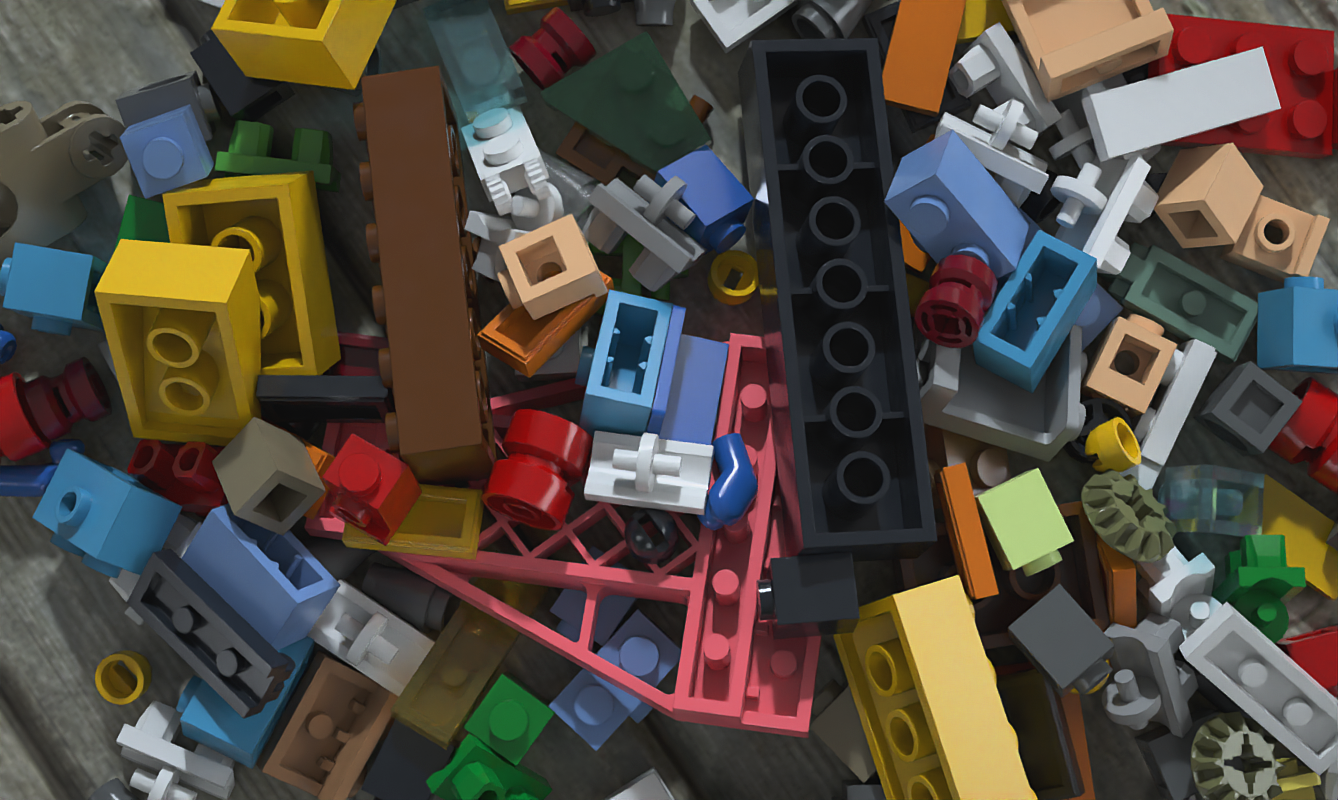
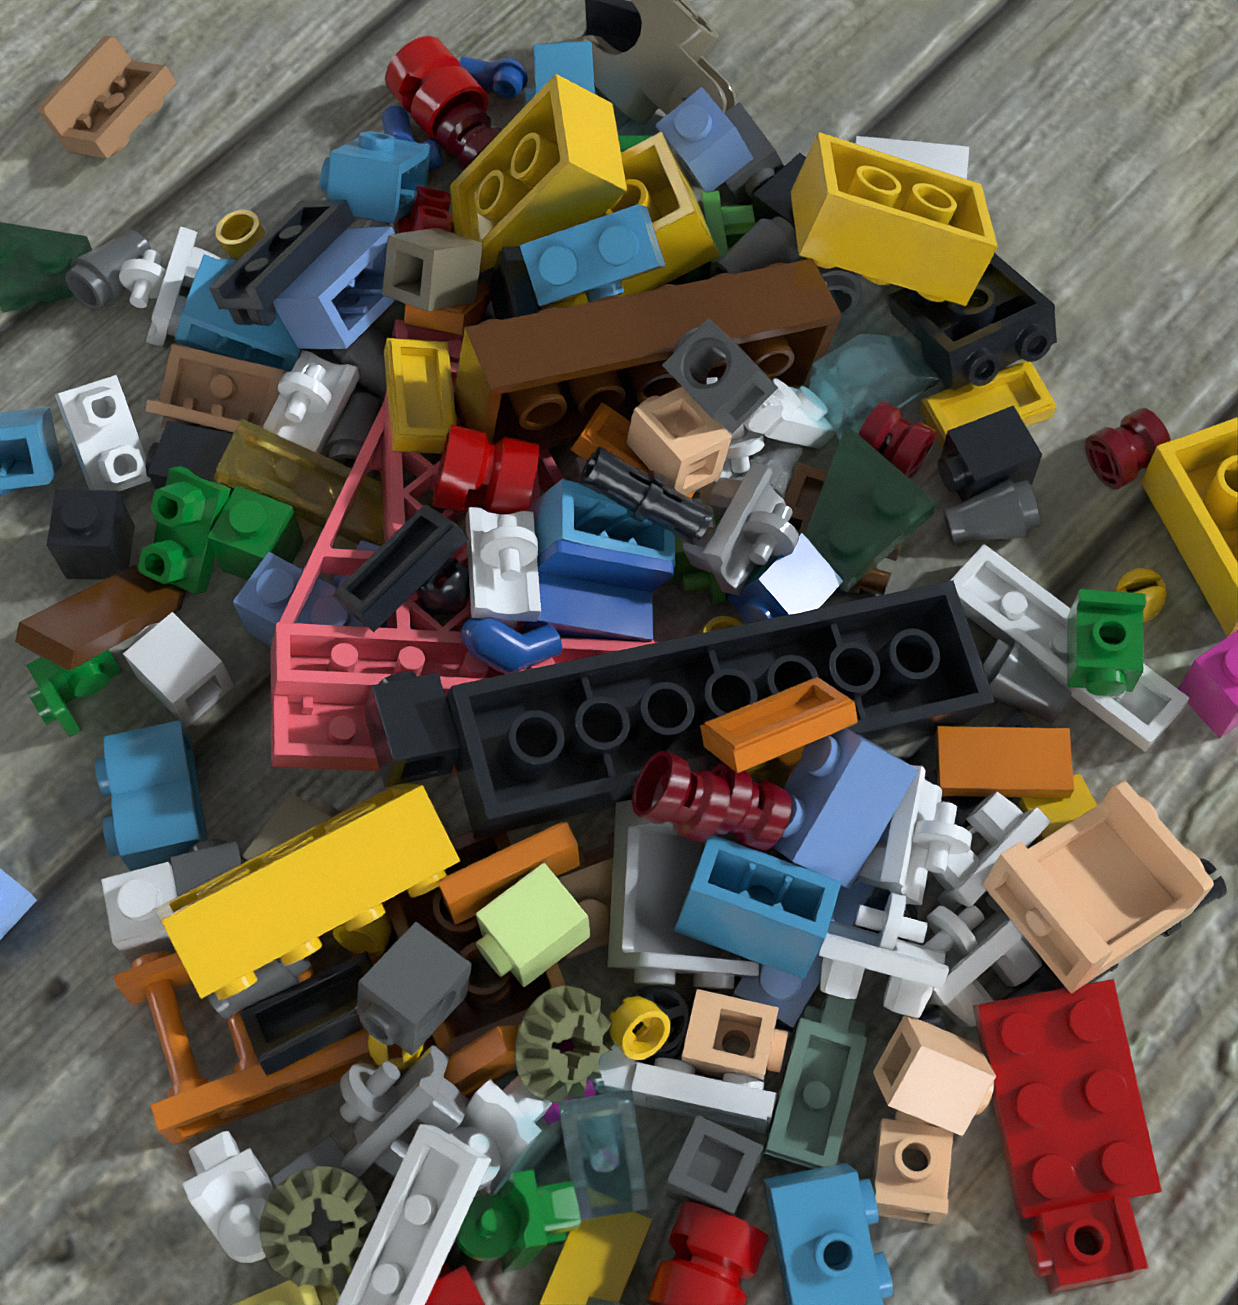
camera: 80 degrees right, 20 degrees down
red brick [322,433,422,546] -> none
white tile [1081,46,1281,162] -> none
none -> black tile [332,505,468,632]
none -> dark azure brick [519,204,666,306]
none -> black pin [579,447,713,545]
none -> dark red wheel [632,751,731,842]
none -> dark grey brick [662,318,778,434]
none -> orange tile [700,677,858,773]
none -> dark grey cone [711,217,801,277]

